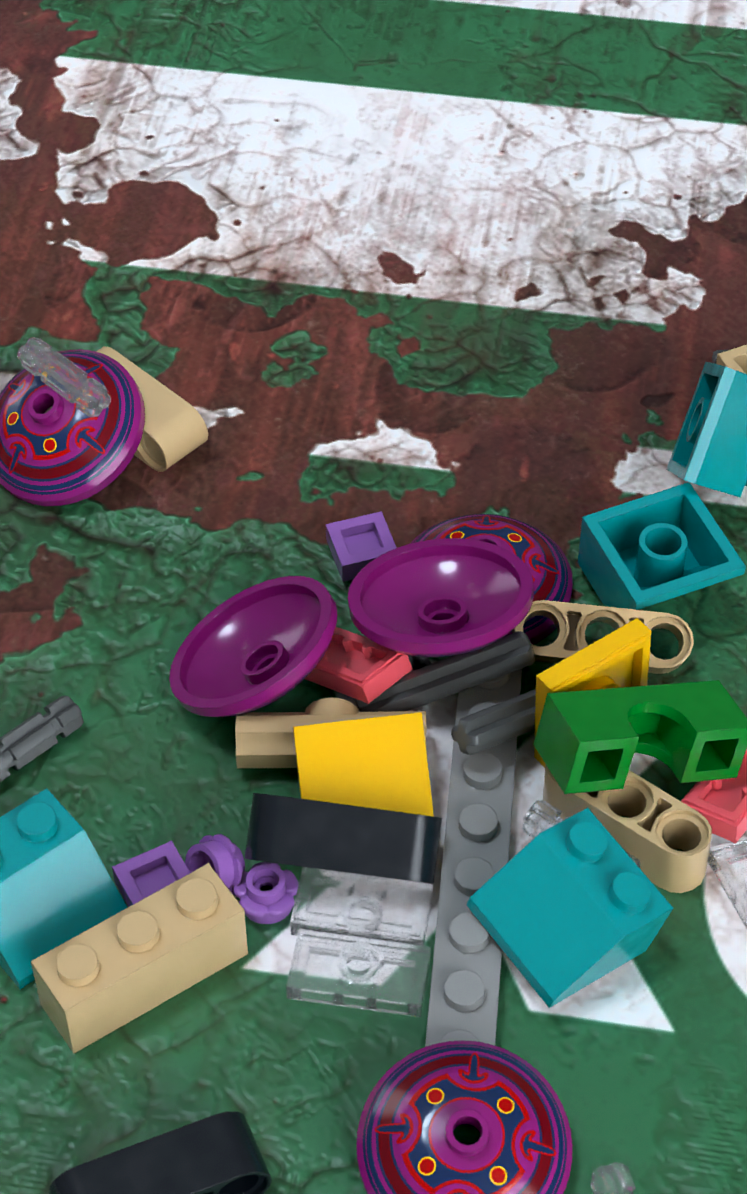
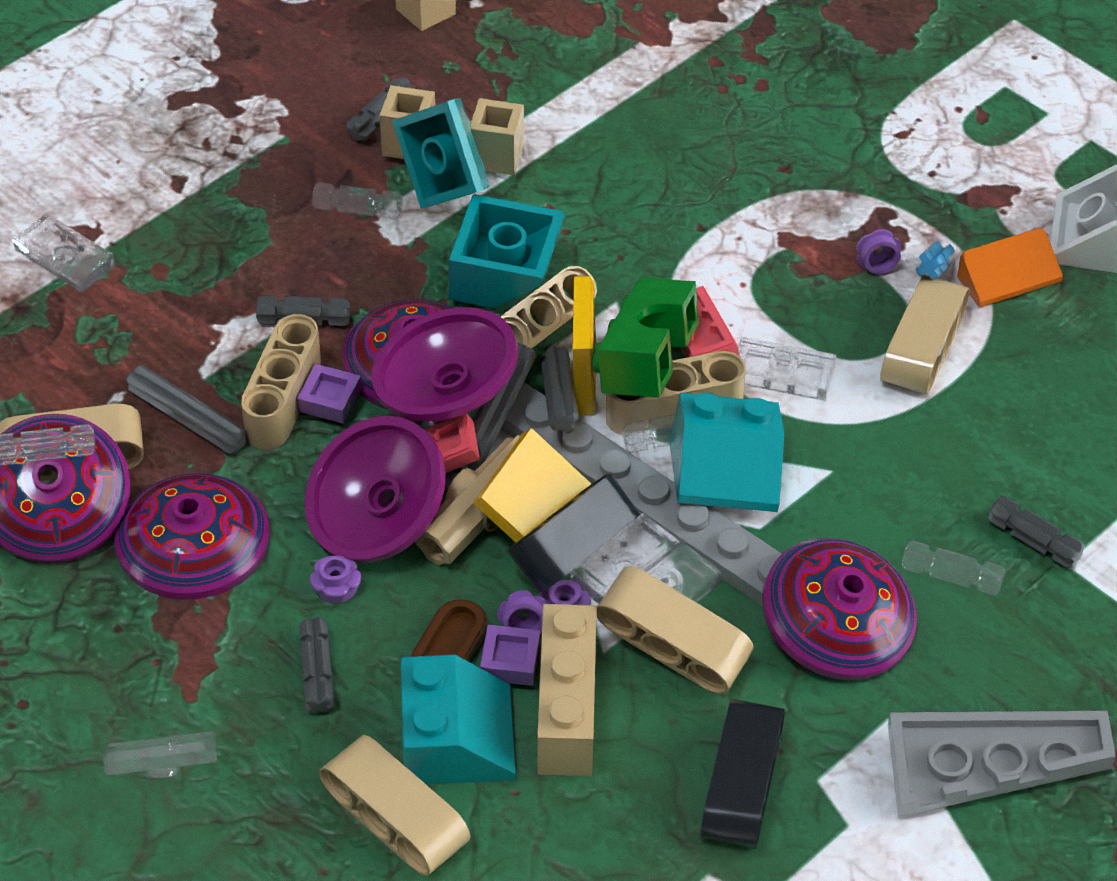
camera: 55 degrees left, 0 degrees up
none -> clear plate [13,213,115,292]
none -> dish [115,473,270,600]
none -> dark grey axle [126,365,248,454]
none -> tan beam [241,314,321,450]
none -> dark grey axle [256,295,351,327]
none -> medium lavender plate [310,555,362,604]
none -> clear axle [312,182,403,220]
none -> reddish brown tile [411,600,487,663]
none -> tan beam [597,566,754,694]

